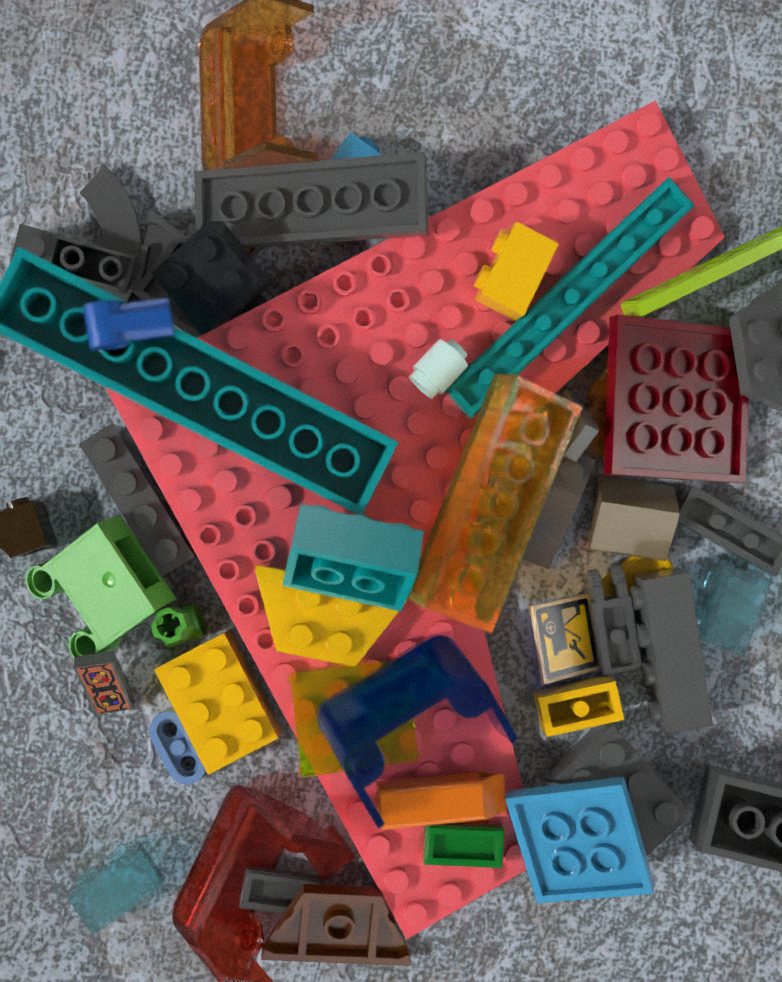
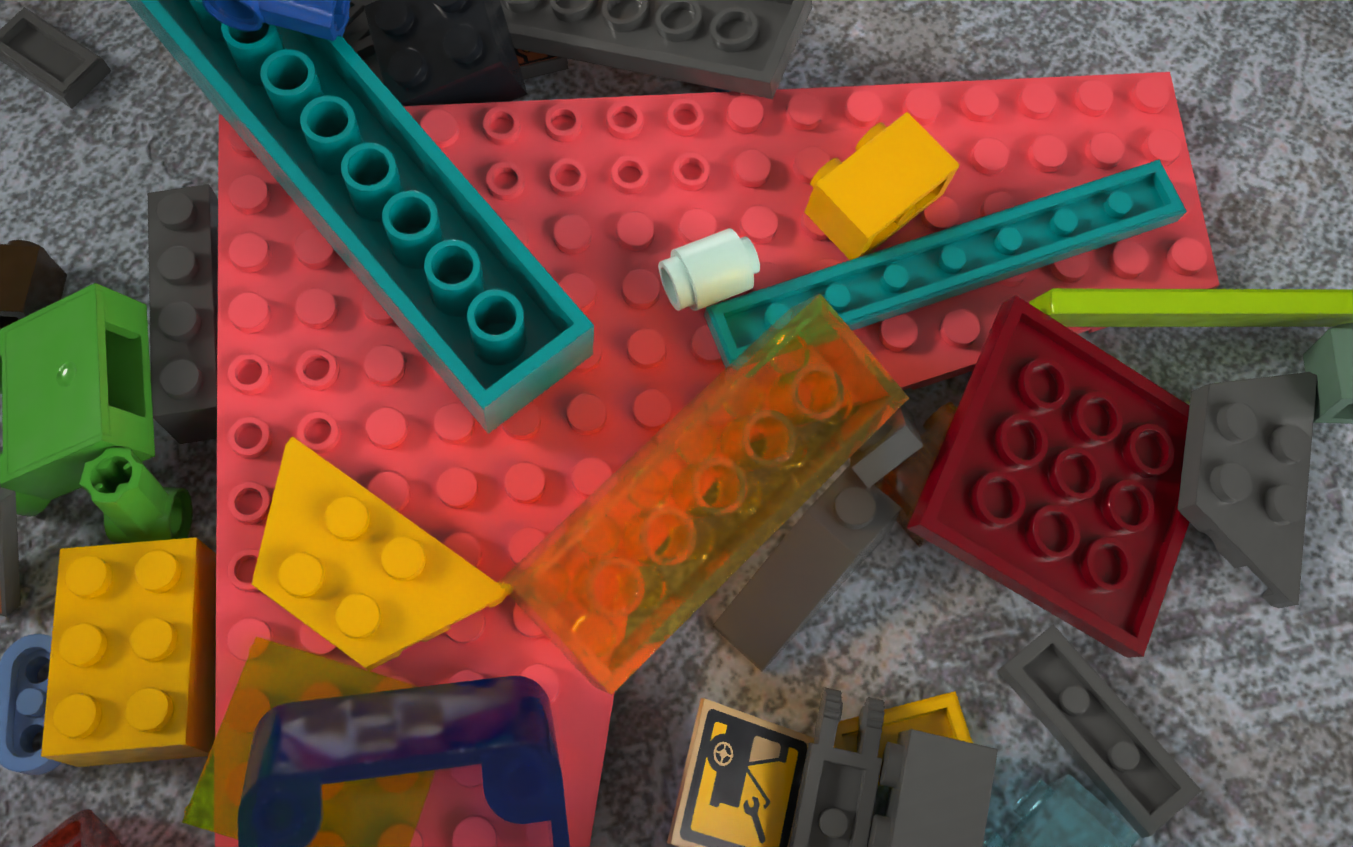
camera: 20 degrees right, 20 degrees down
teal brick [282,504,424,611] -> none
dark tan slope [589,475,680,561] -> none

